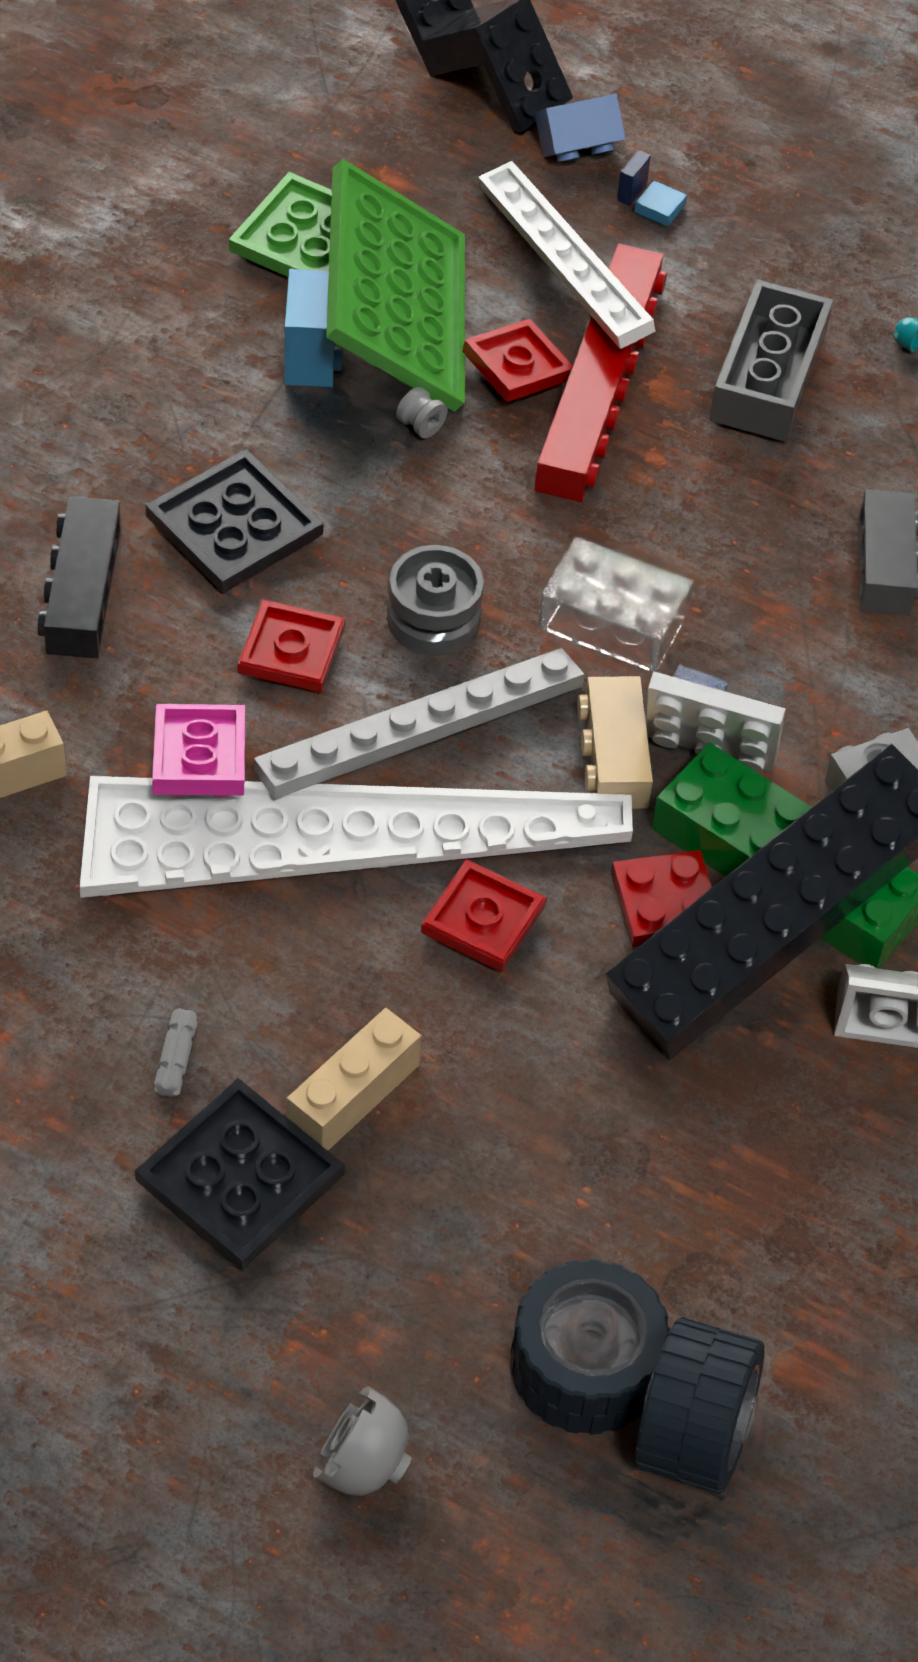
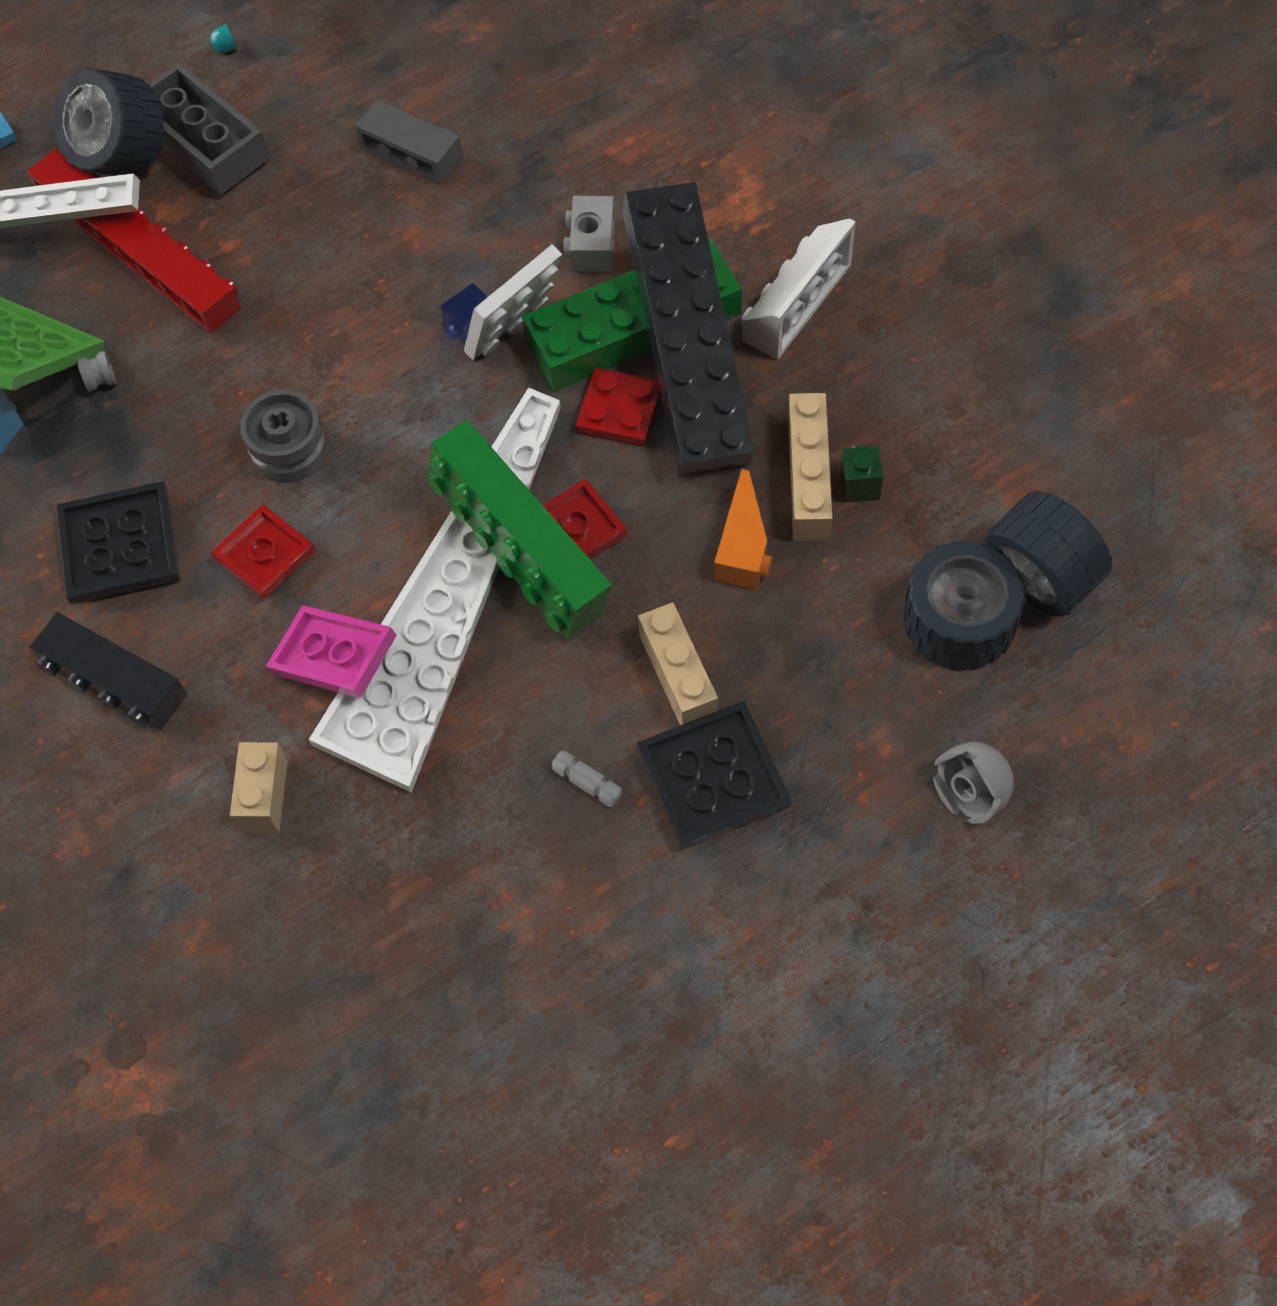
camera: 55 degrees left, 10 degrees up
light grey plate [254,648,584,799] -> none
red plate [462,318,573,402] -> none
clear brick [538,537,694,672] -> none
tan brick [577,676,653,809] -> none
none -> black wheel [53,68,164,176]
none -> green brick [428,420,612,640]
none -> orange slope [714,469,772,590]
none -> tan brick [788,393,832,542]
none -> dark green brick [840,445,884,503]

